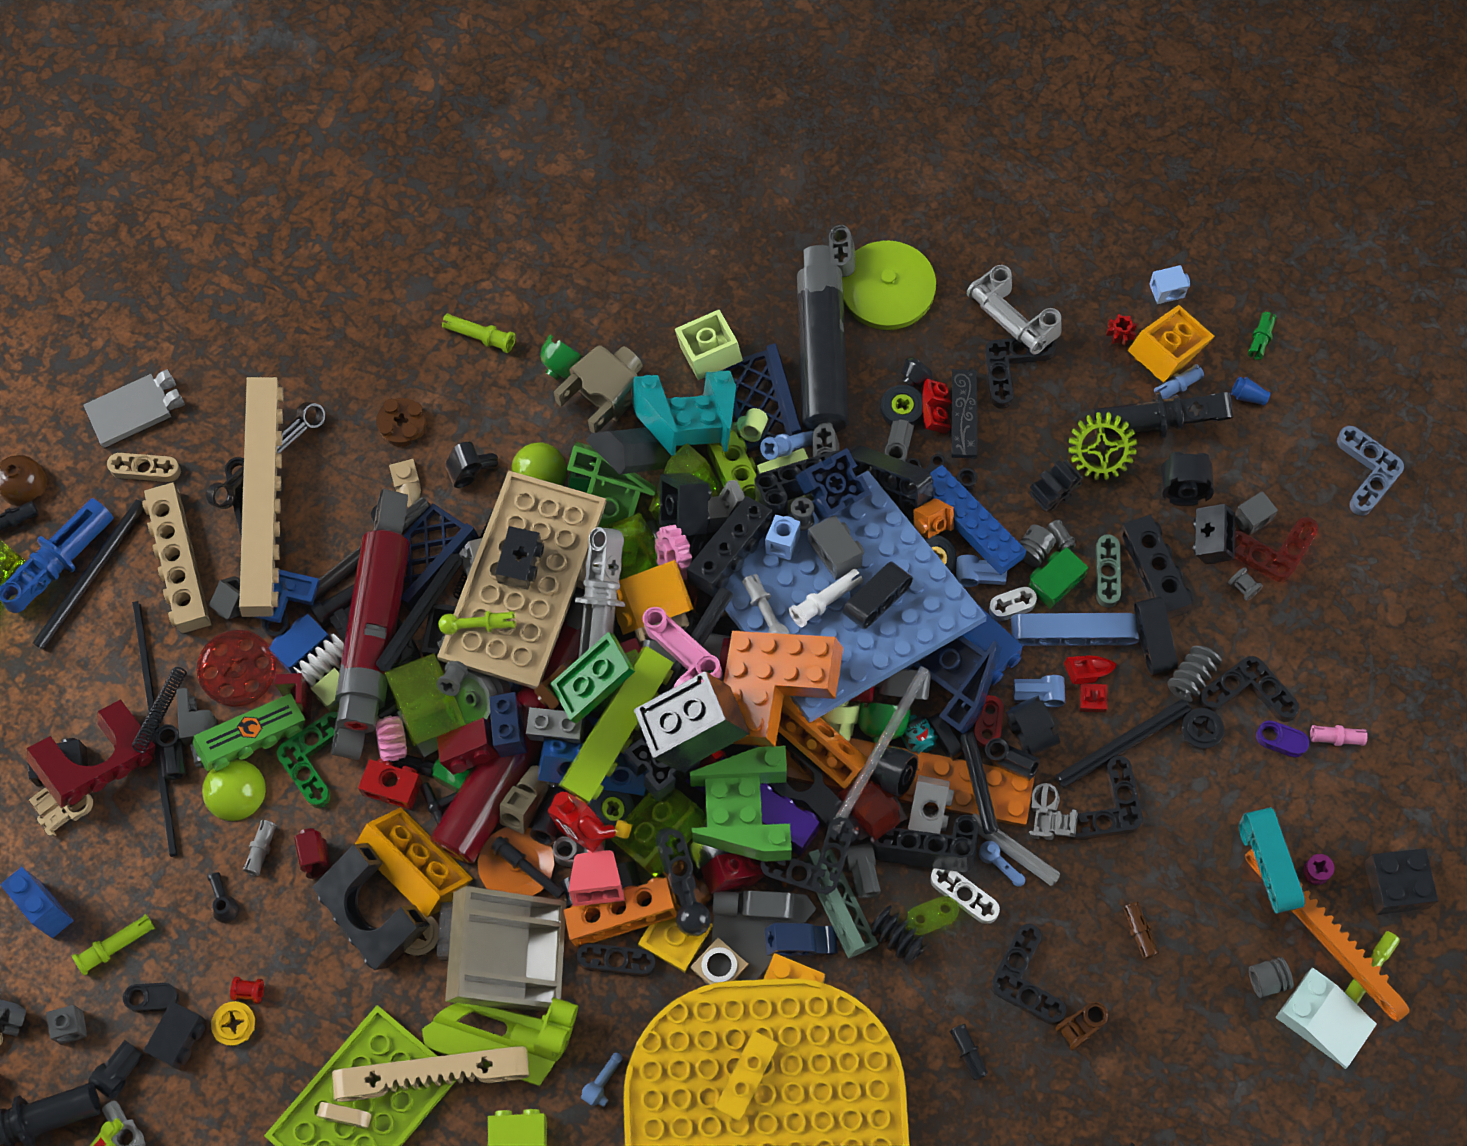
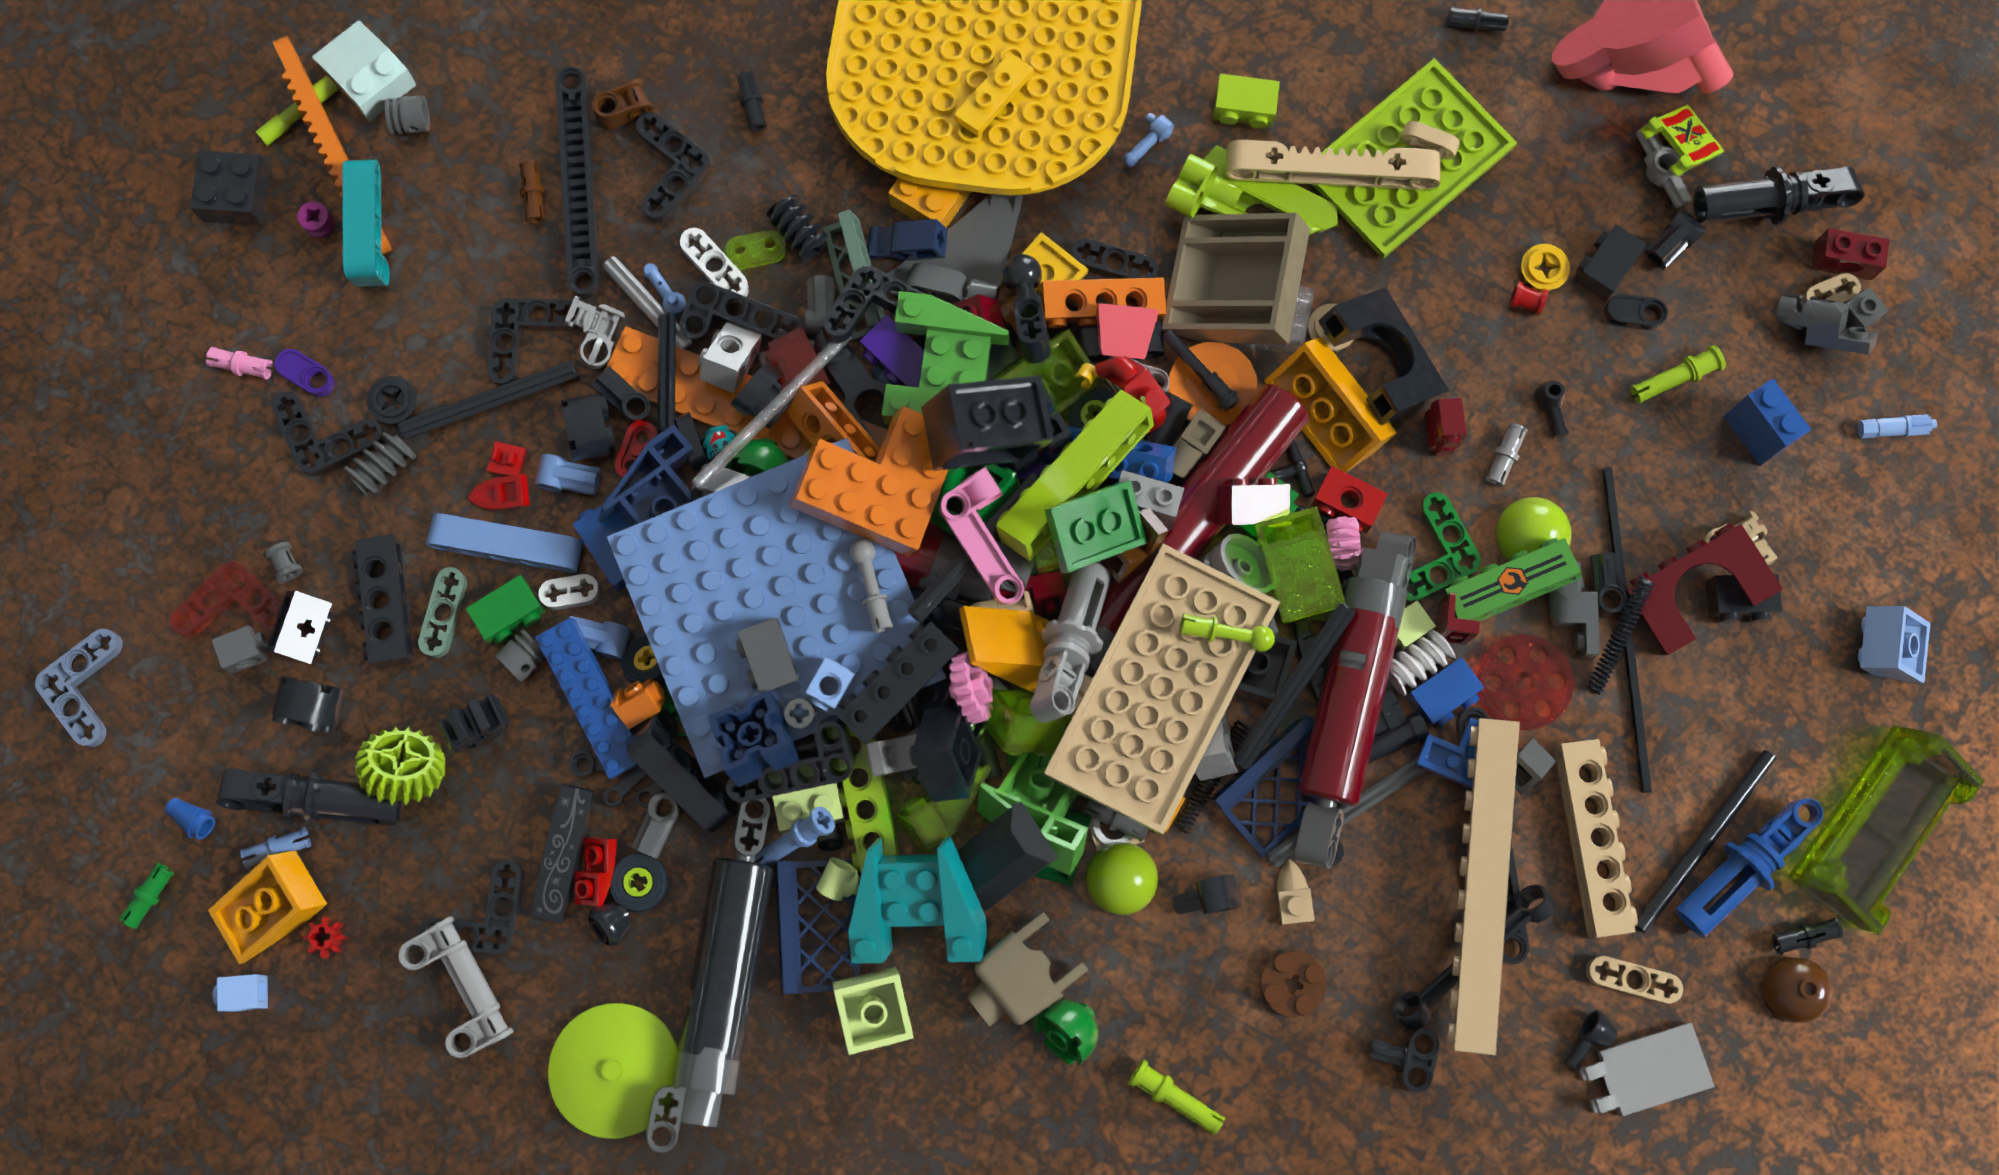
camera: 175 degrees left, 10 degrees up
dark grey brick [46,1005,87,1045] -> none
dark grey bush [437,660,469,696] -> none
dark blue brick [489,692,527,757] -> none
black brick [495,526,544,590] -> none
piece [691,938,748,985] -> none
white pin [789,569,863,627] -> none
black beam [843,561,913,629] -> none
dark grey pin [1047,519,1076,551] -> none
black beam [1134,596,1178,675] -> none
none -> black gear [556,66,600,299]
none -> black beam [1369,1029,1439,1092]
none -> black bar [1564,1010,1618,1071]

